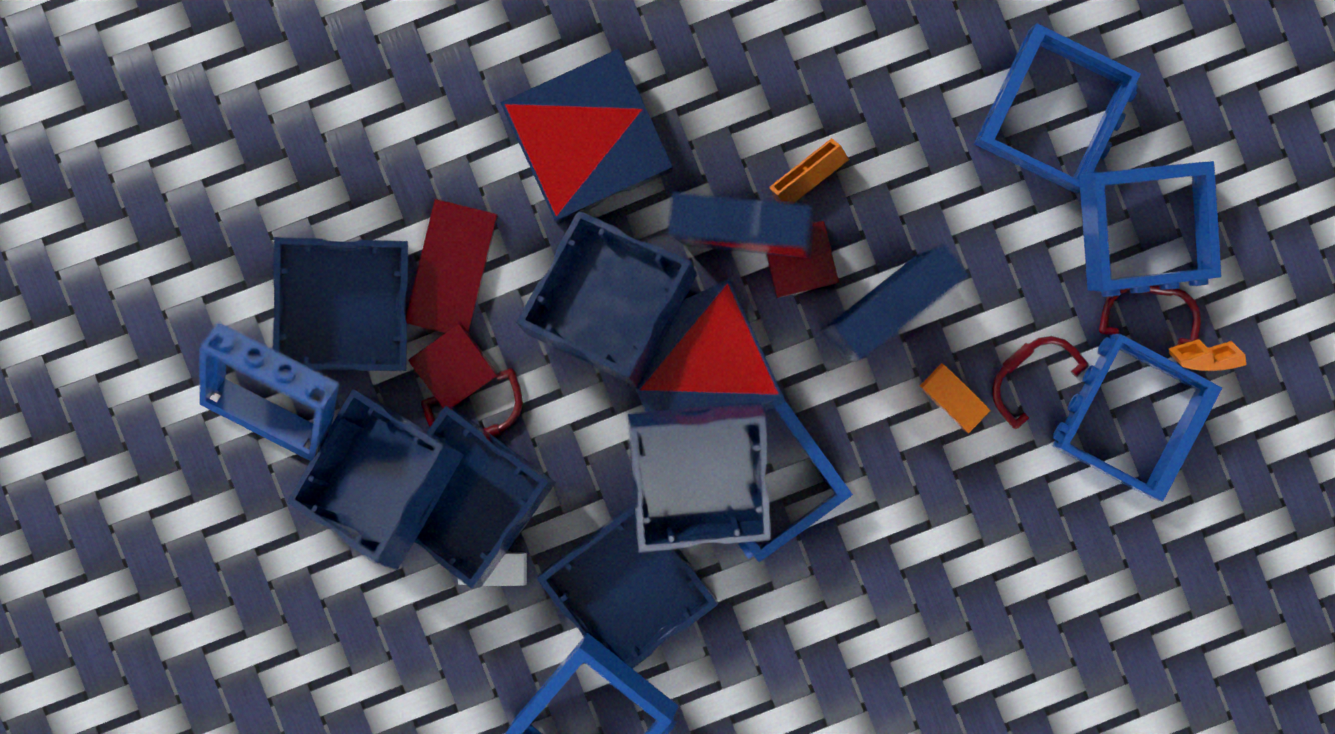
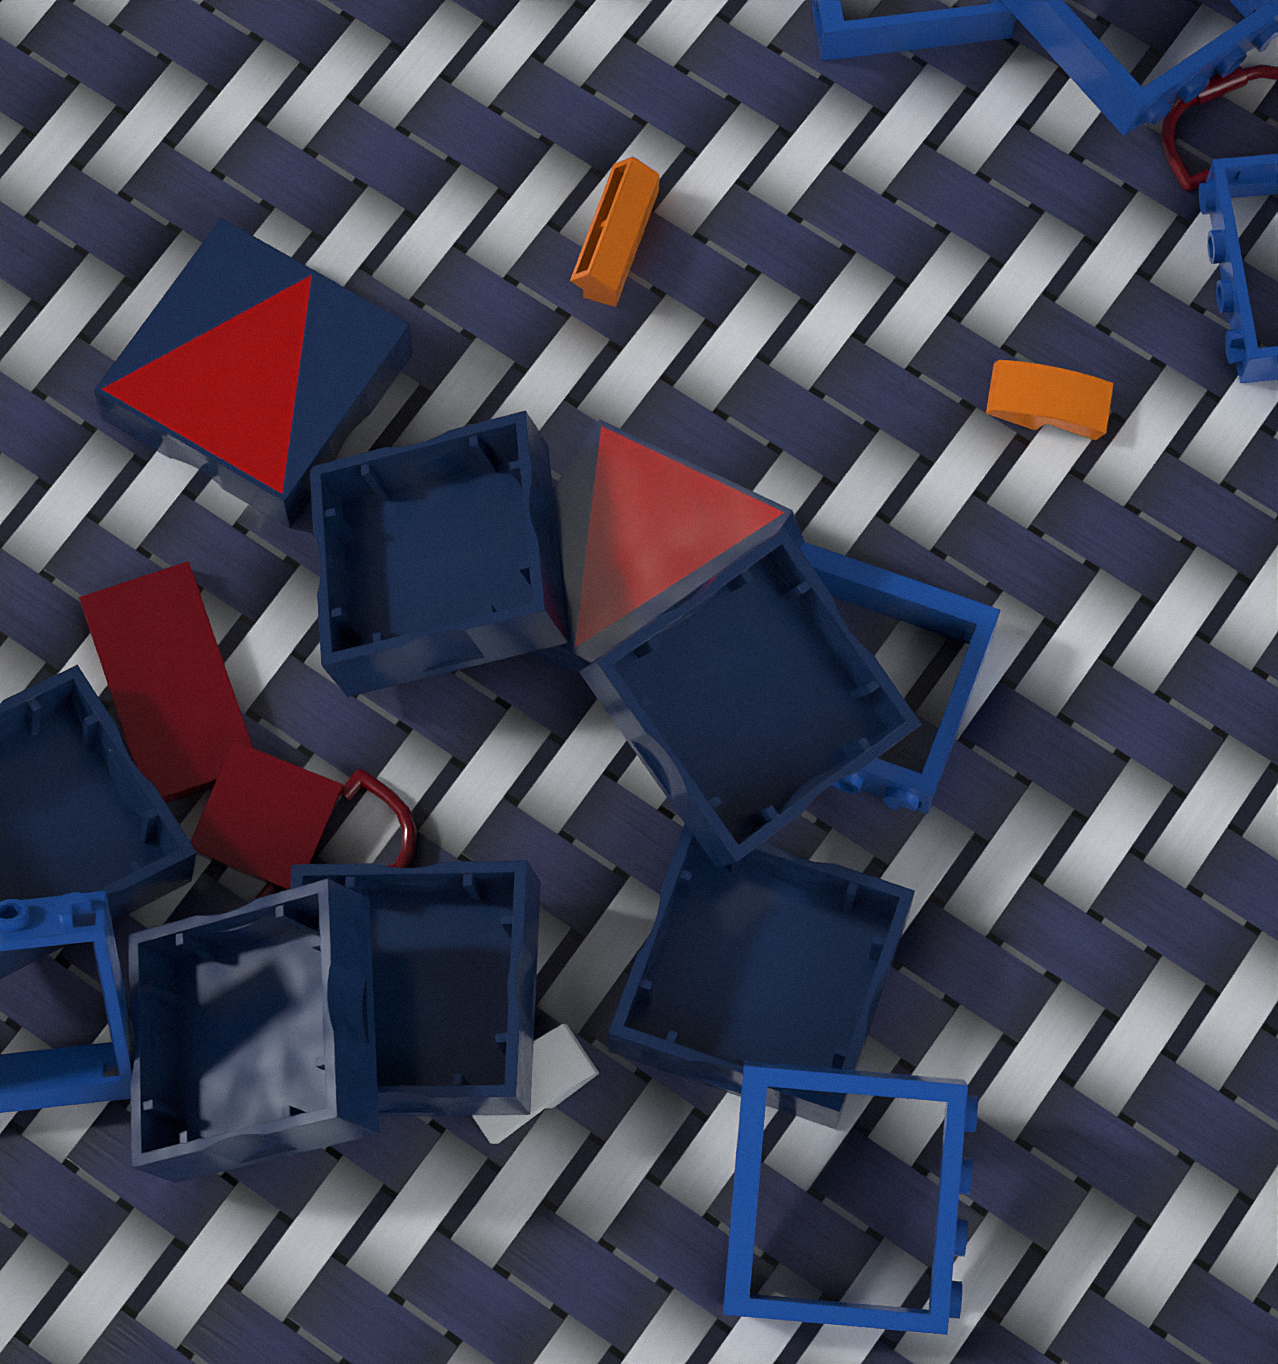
camera: 35 degrees left, 20 degrees down
dark blue tile [668,192,815,259] -> none
dark red tile [766,221,839,298] -> none
dark blue tile [820,243,969,361] -> none
dark red piece [992,336,1089,429] -> none

